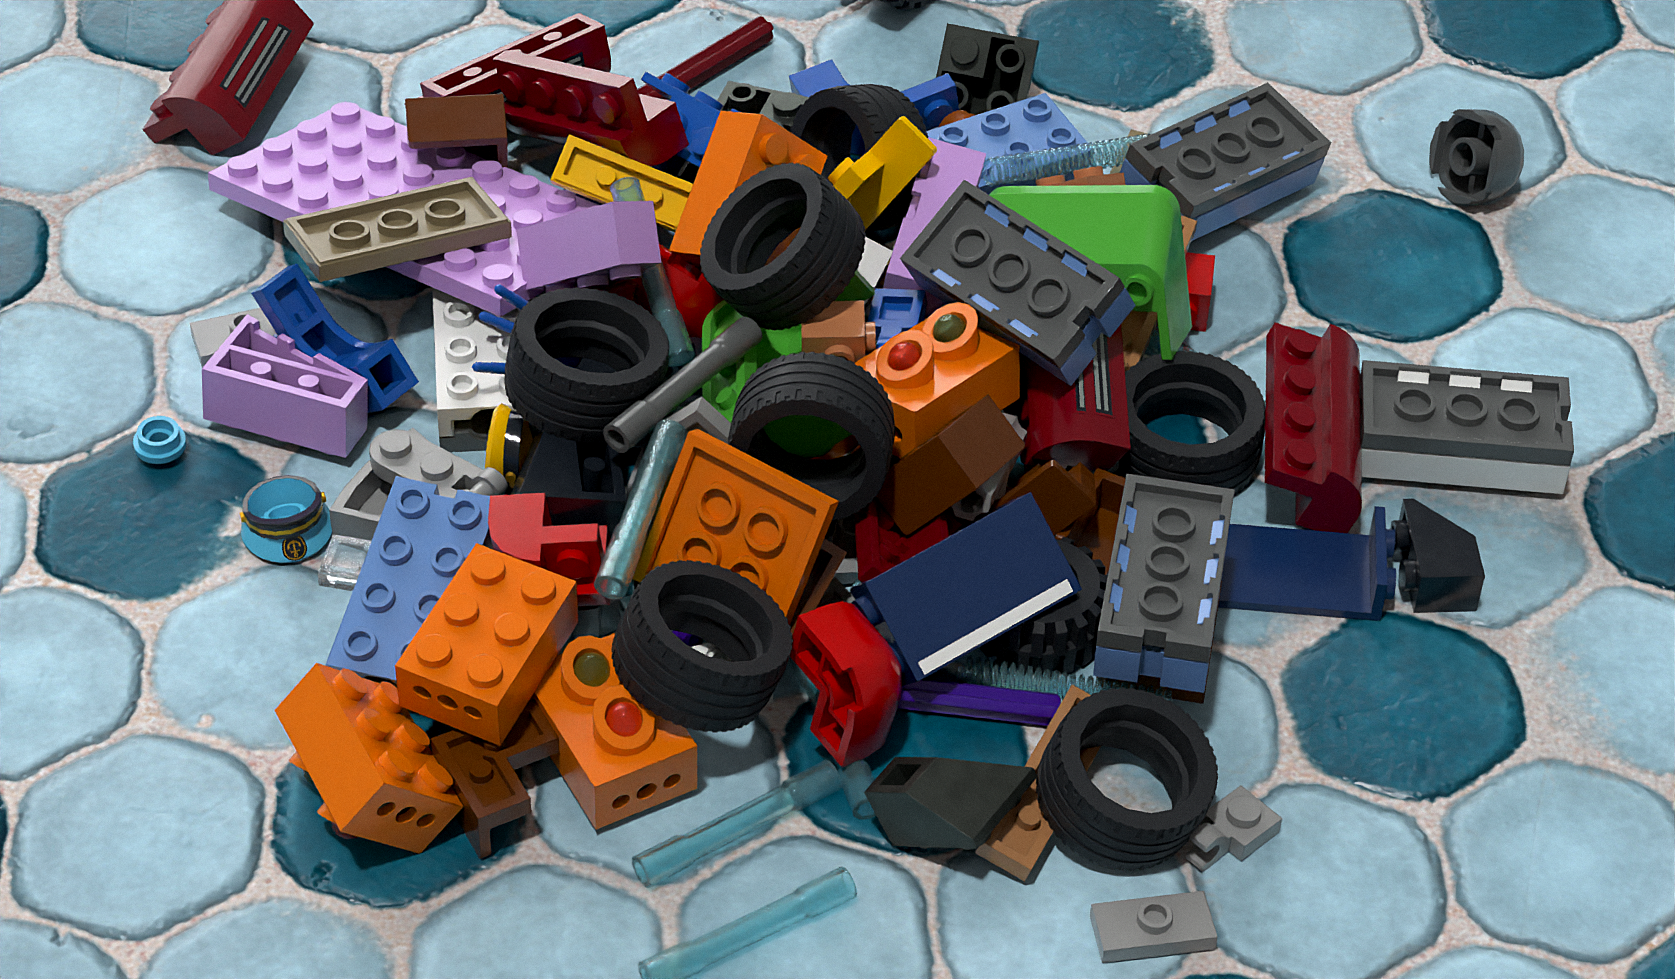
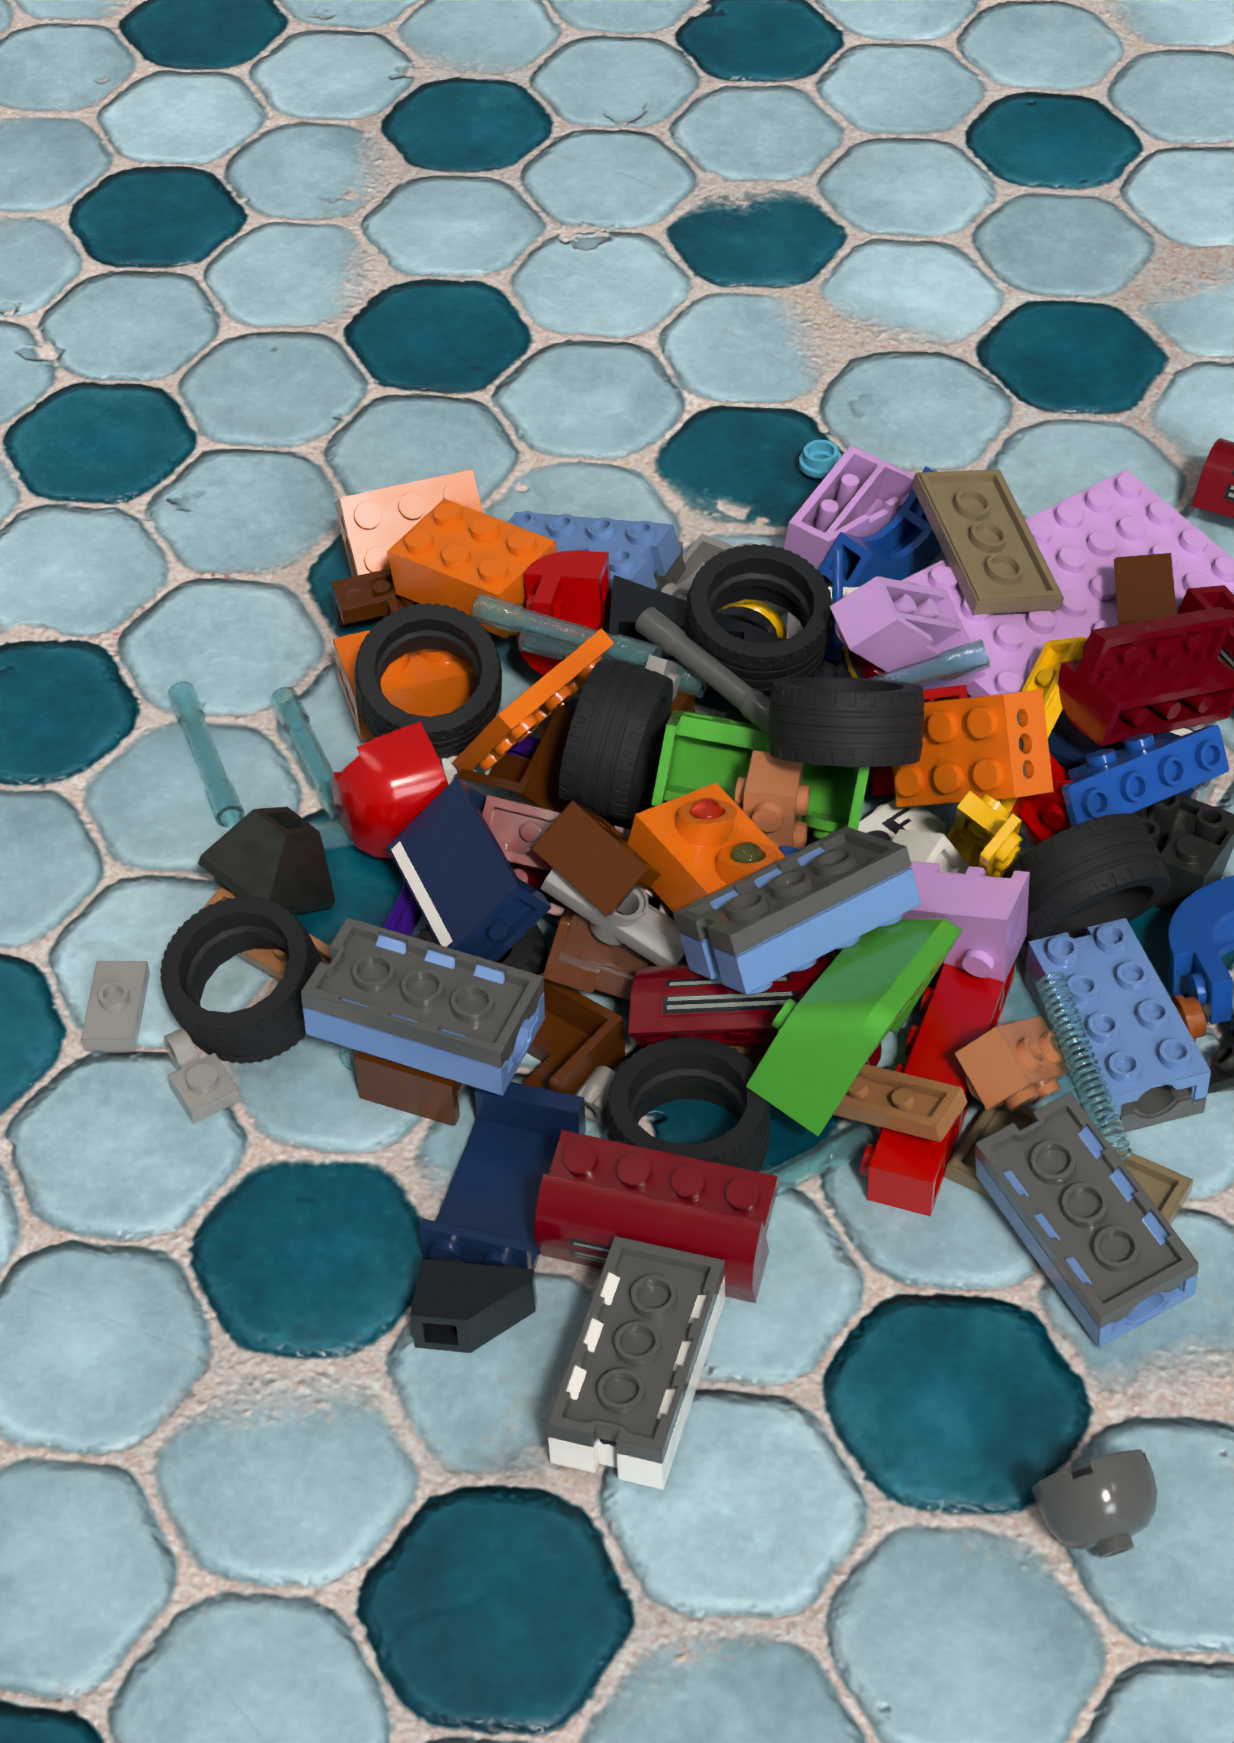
camera: 105 degrees right, 0 degrees up
piece [239,475,332,564] -> none

